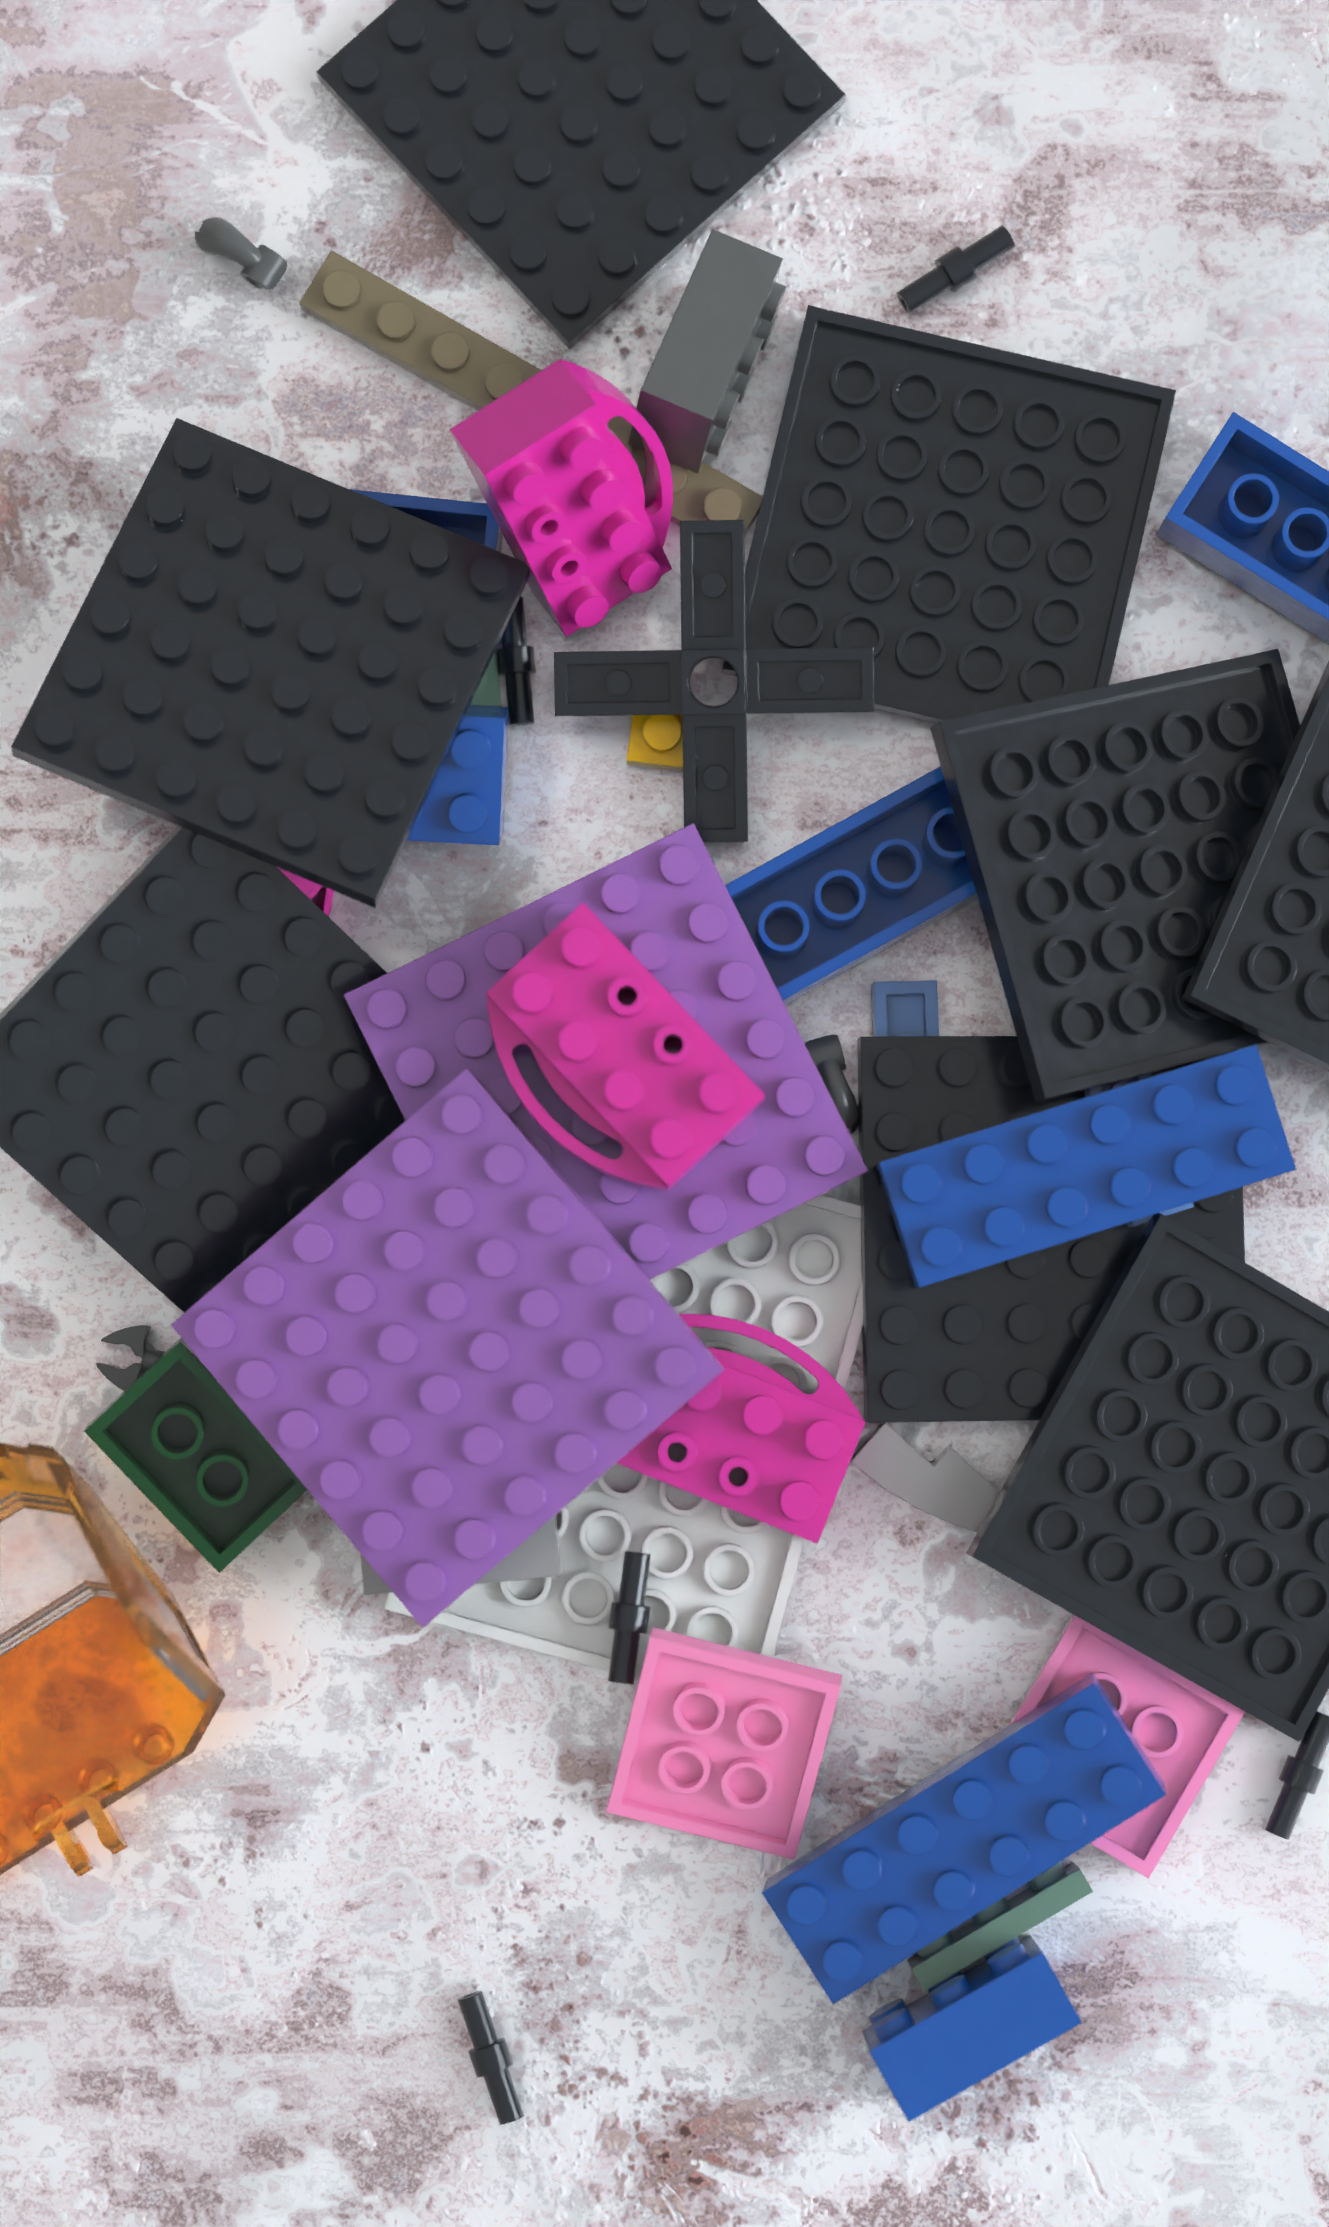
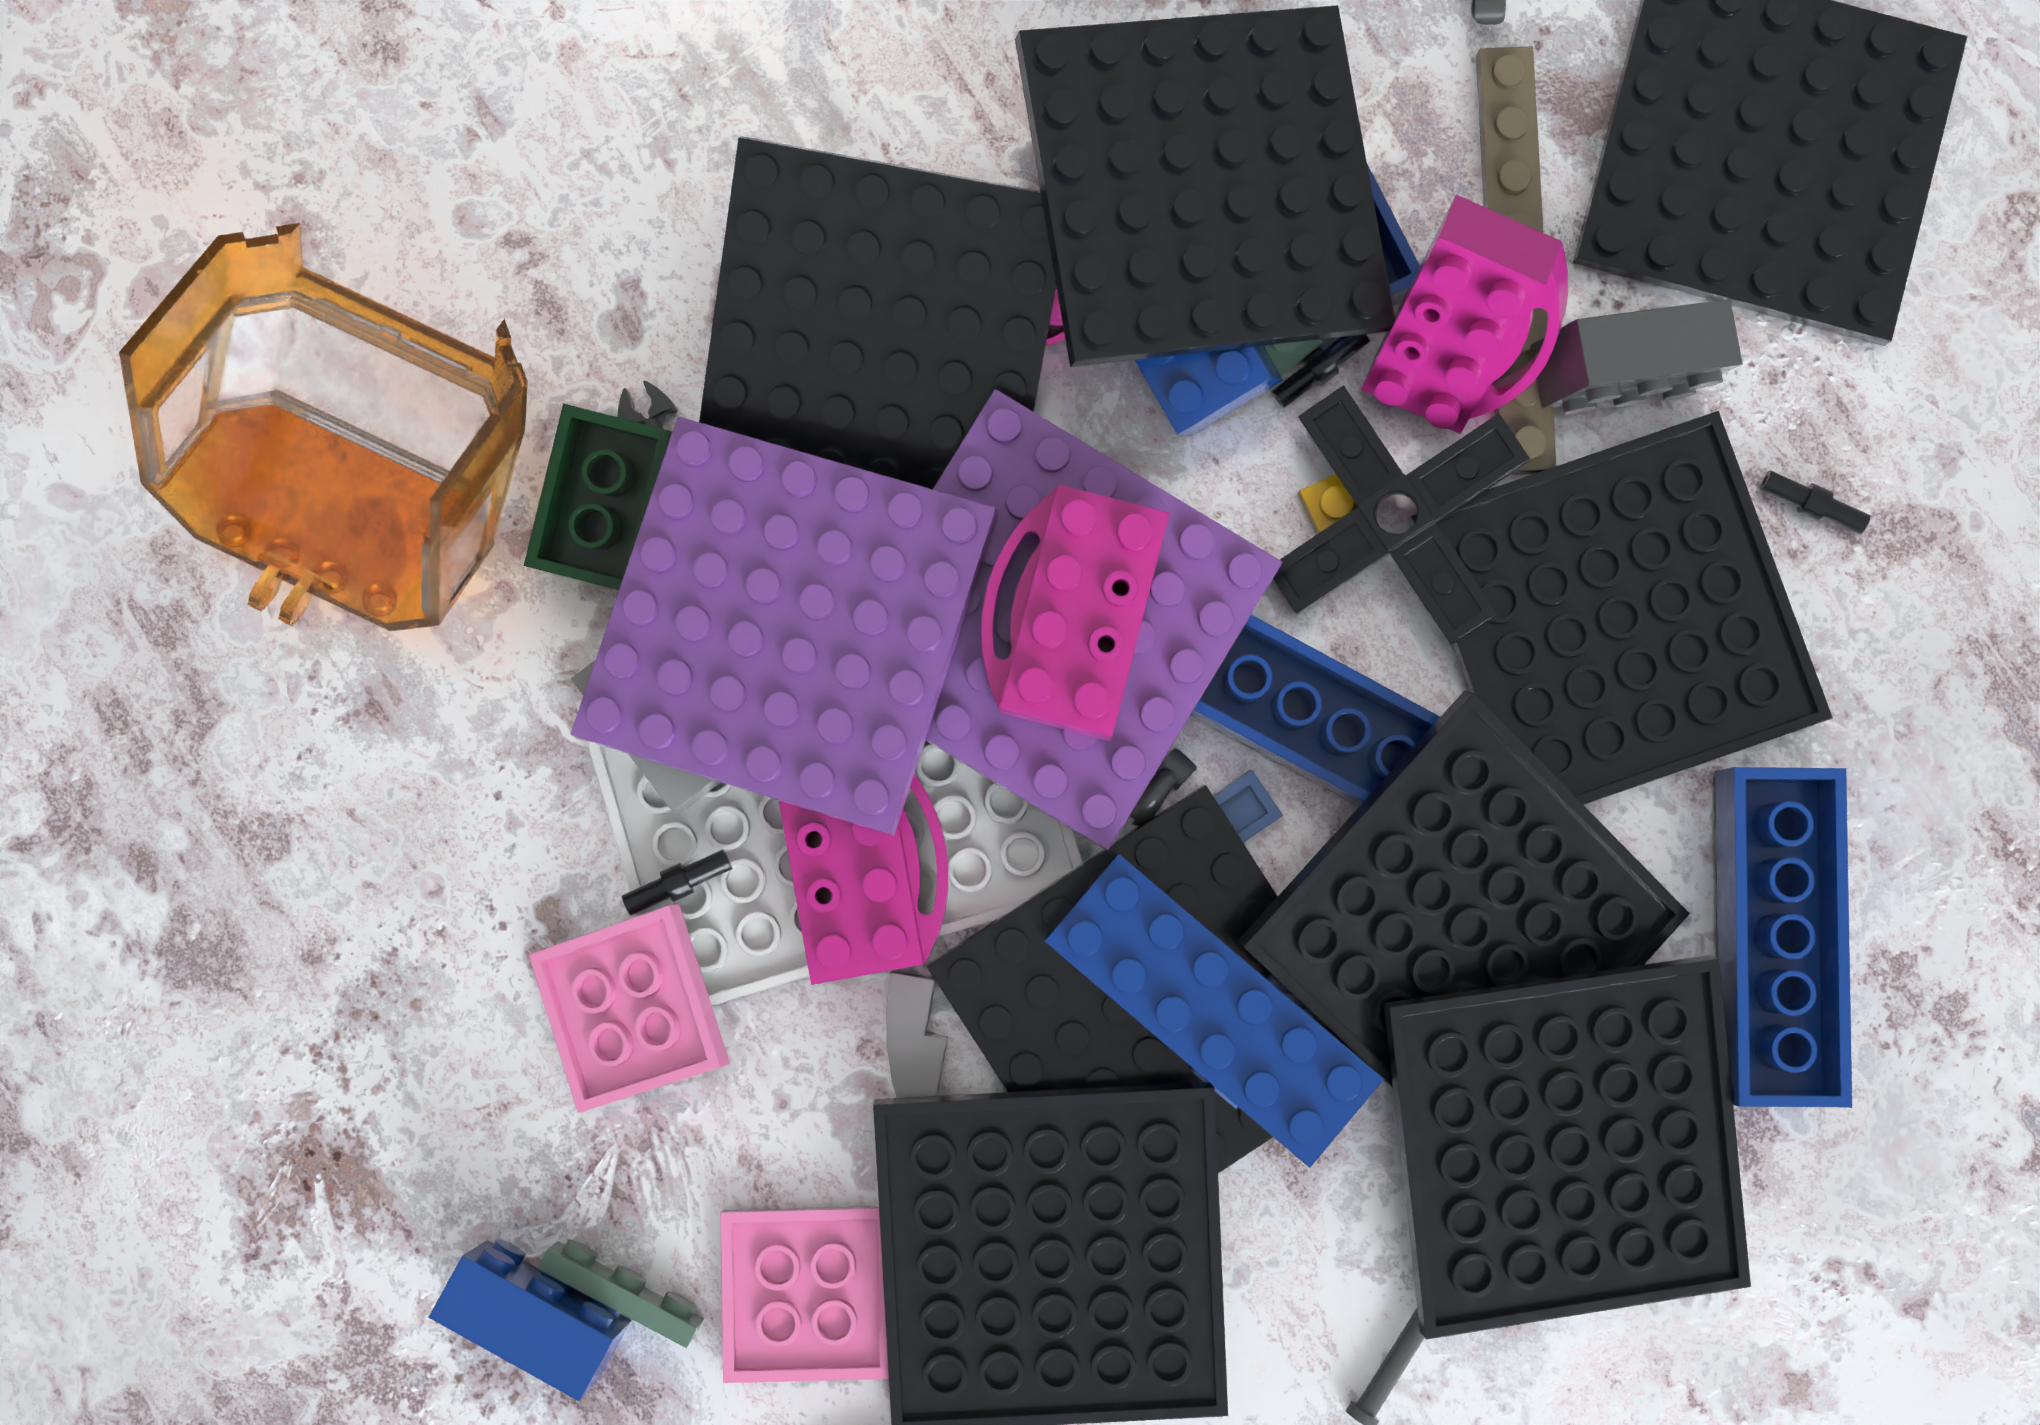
camera: 60 degrees right, 0 degrees up
black bar [458,1991,524,2125] -> none
blue brick [762,1672,1166,2004] -> none

